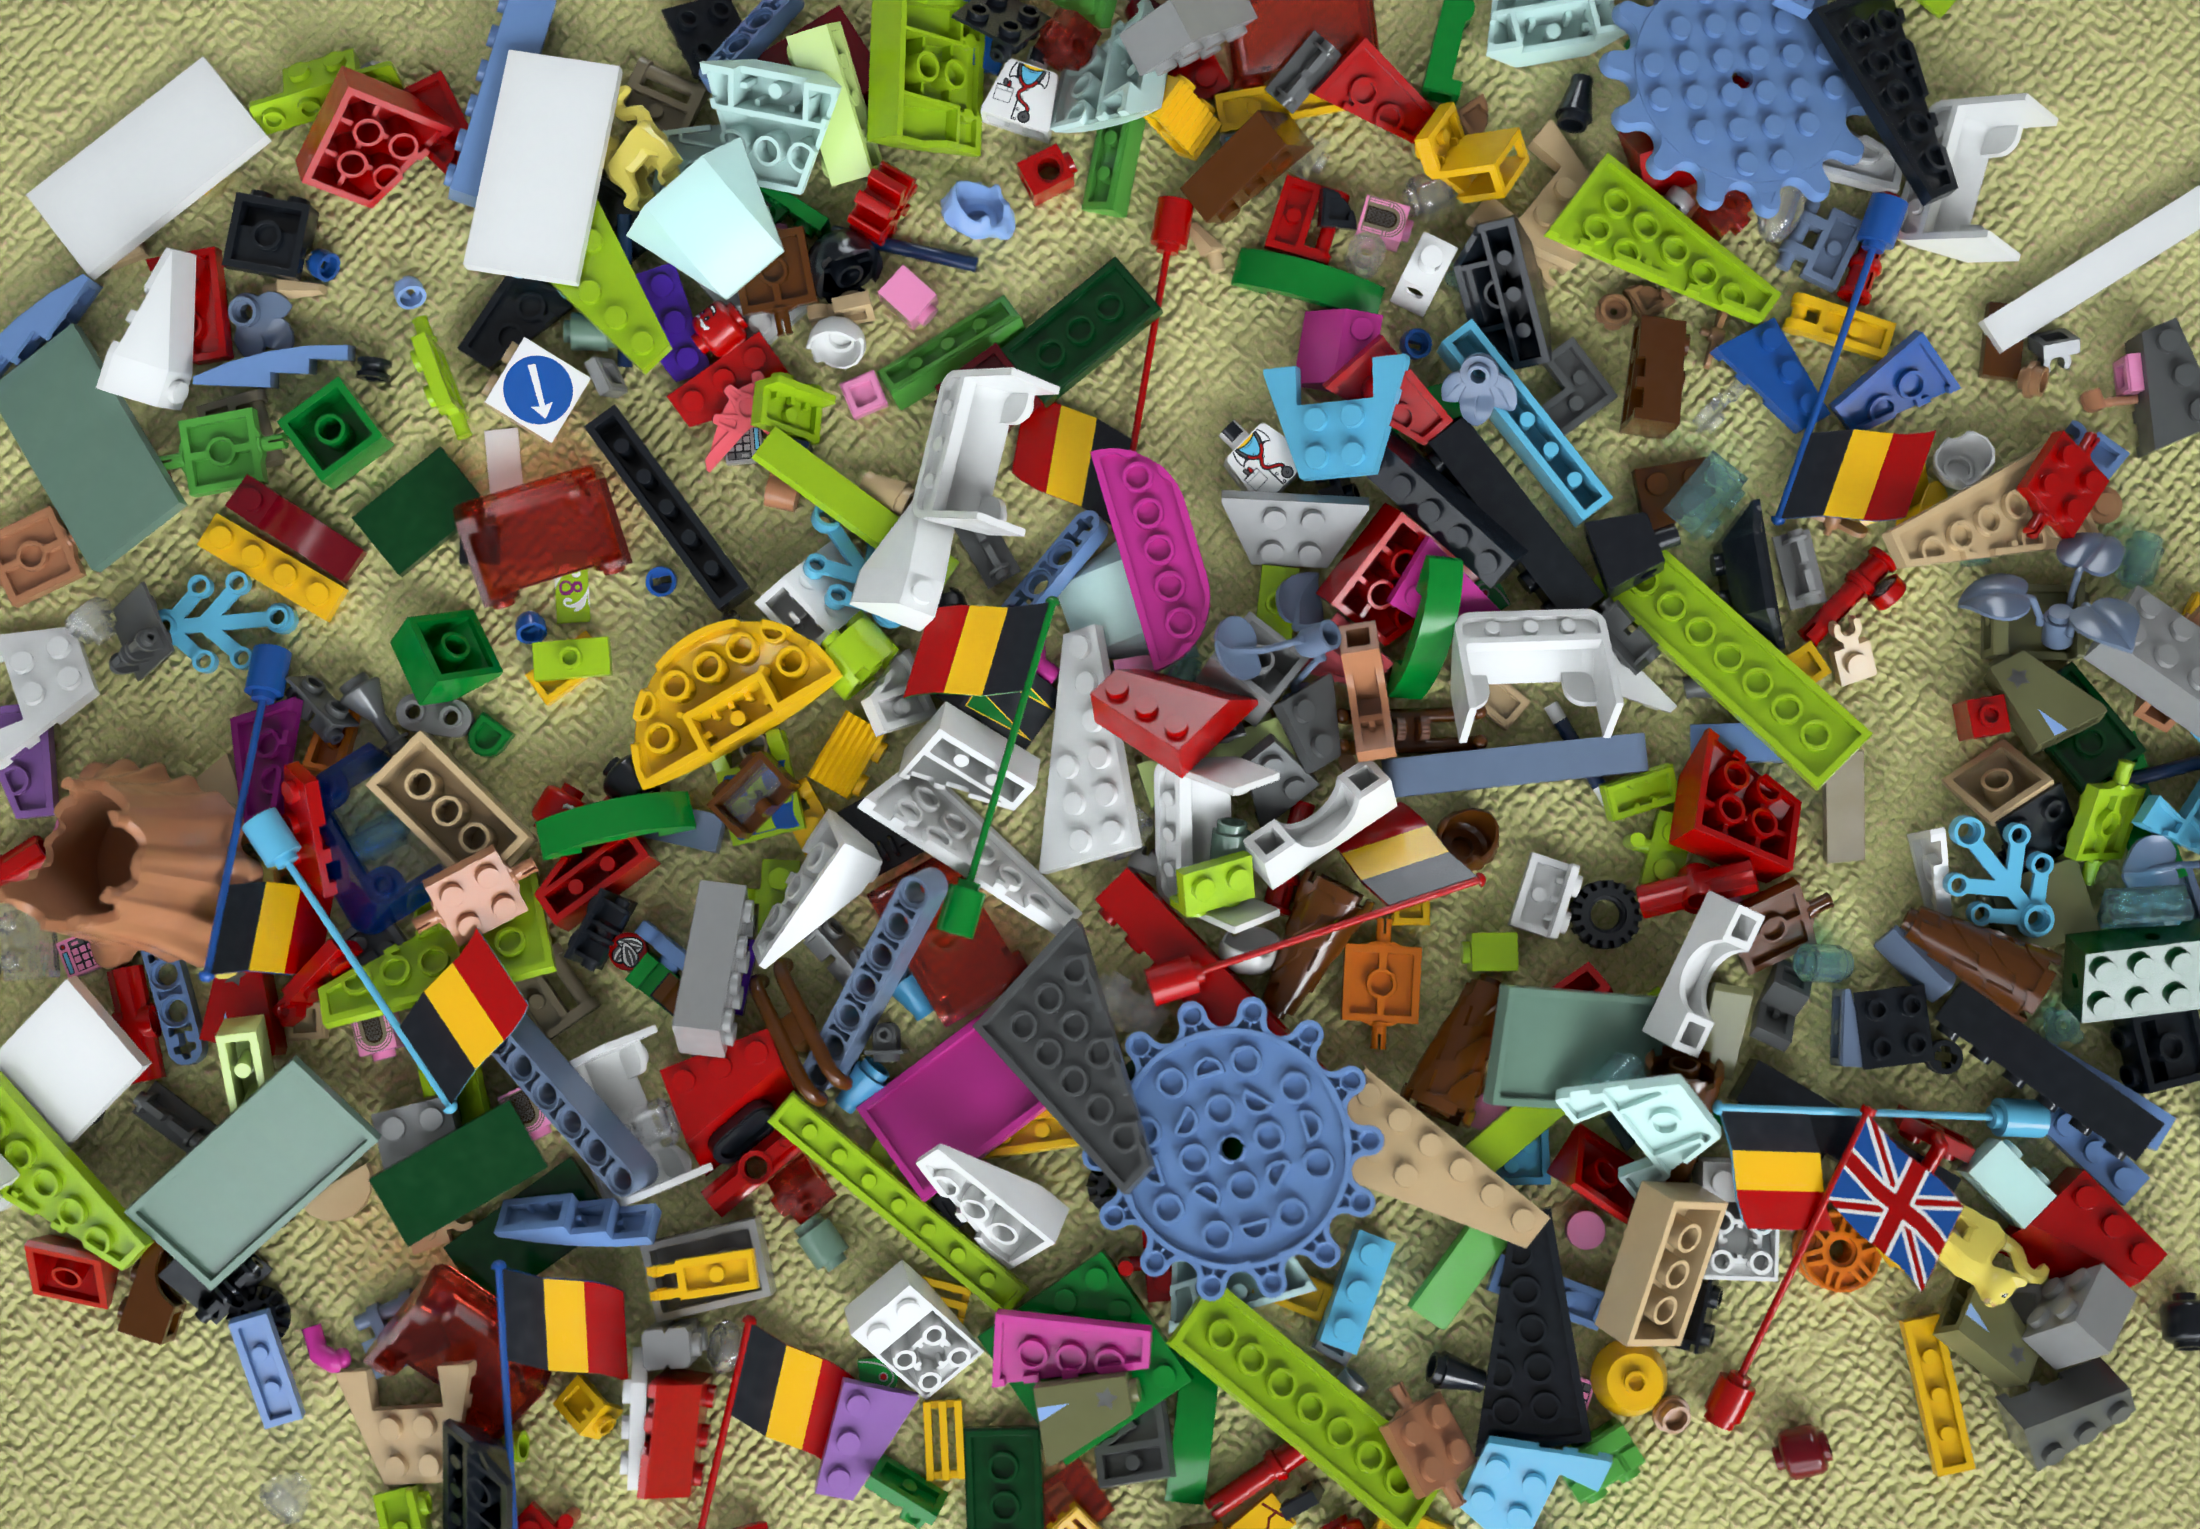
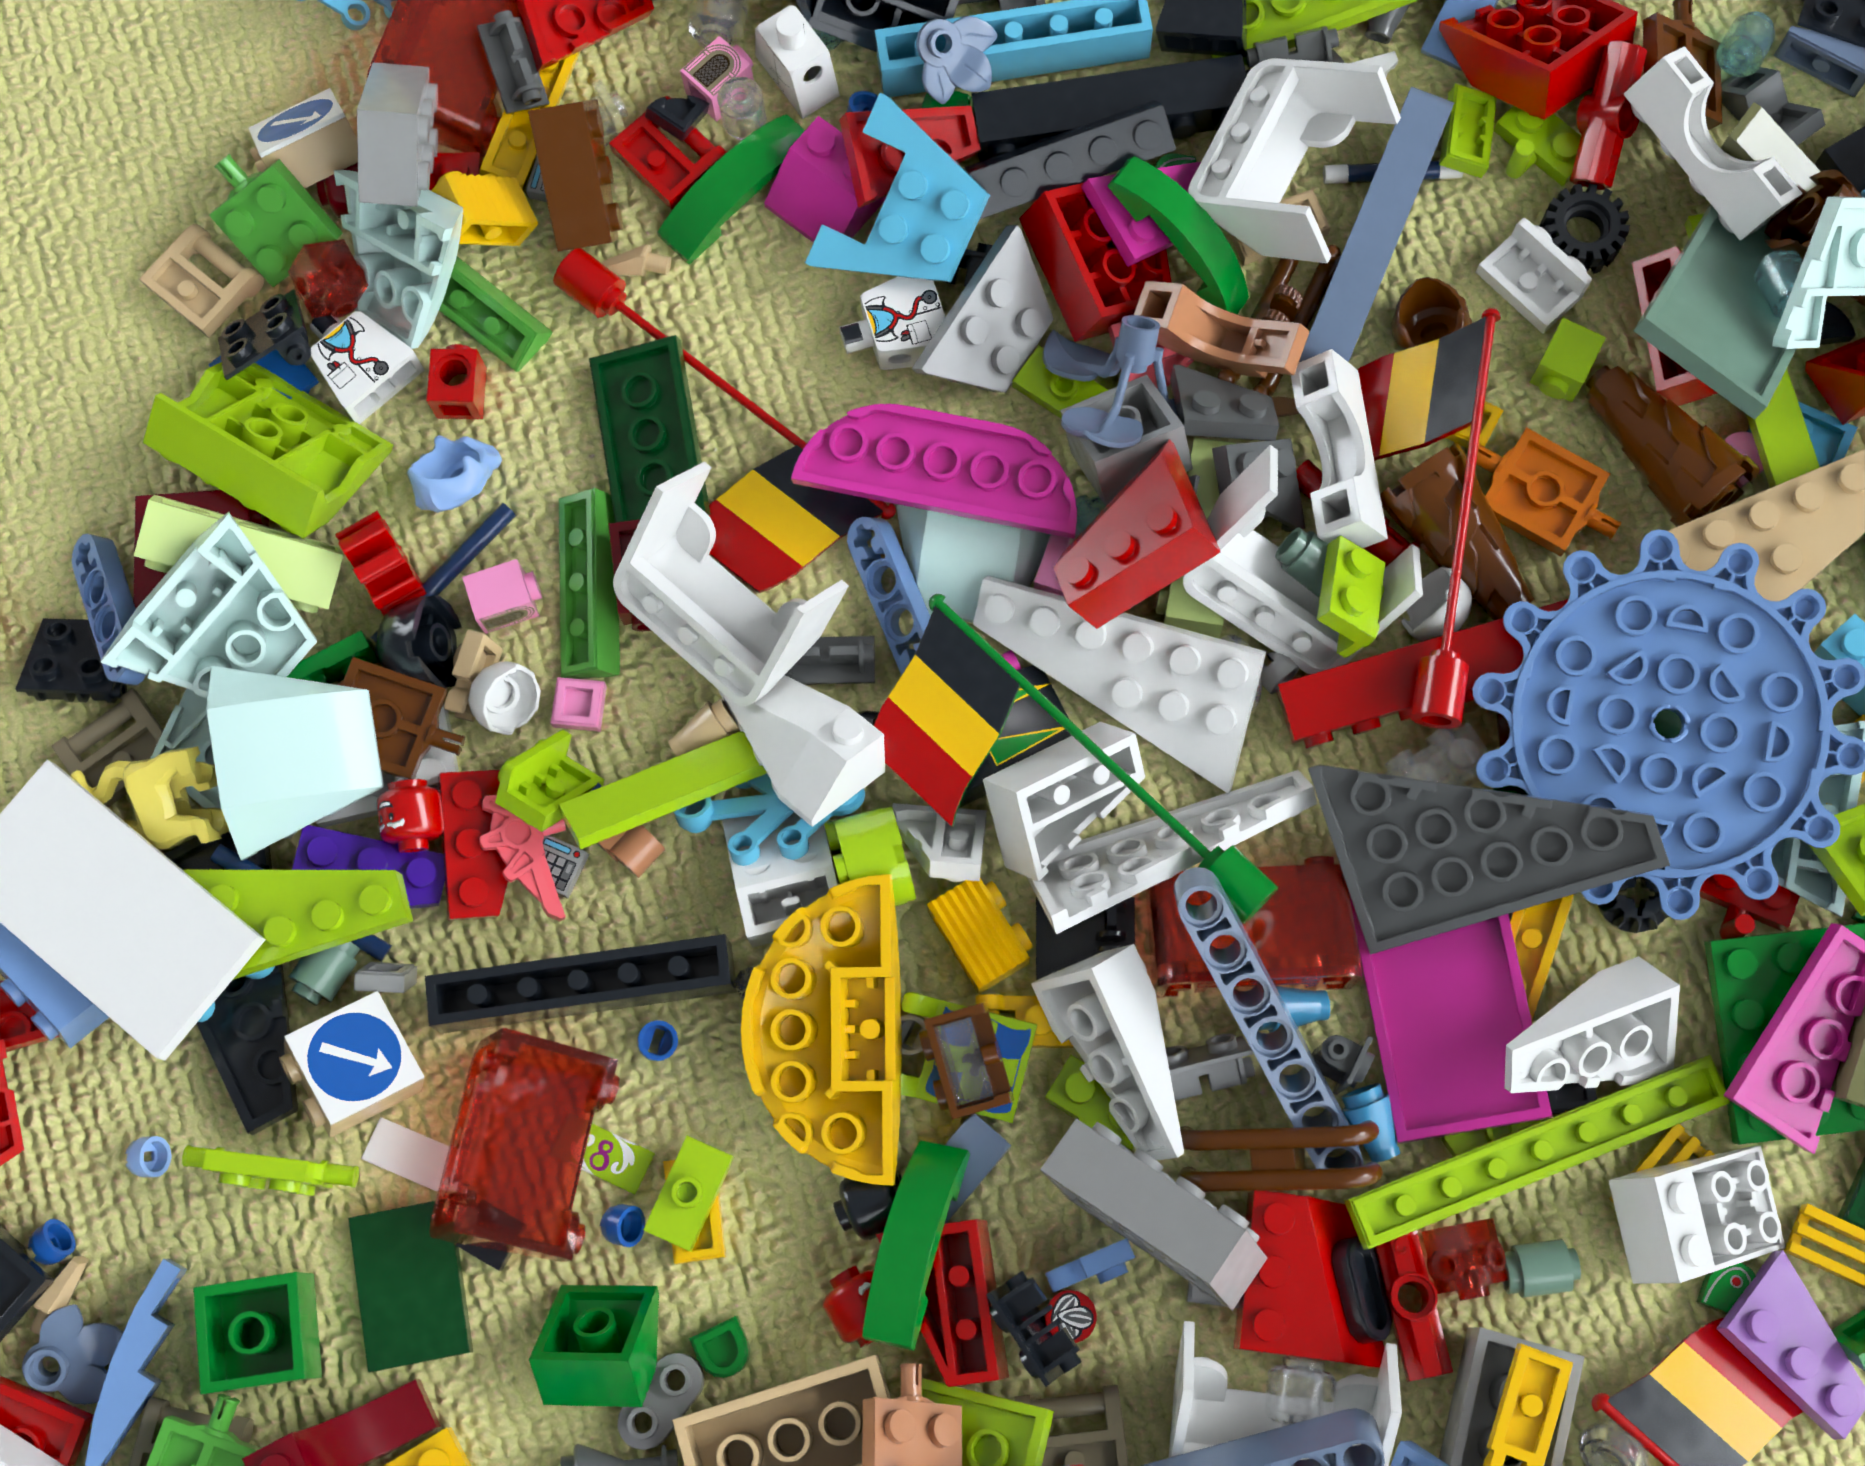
camera: 55 degrees left, 10 degrees down
black bush [356,356,392,383] -> none
green leg [625,953,681,1017] -> none

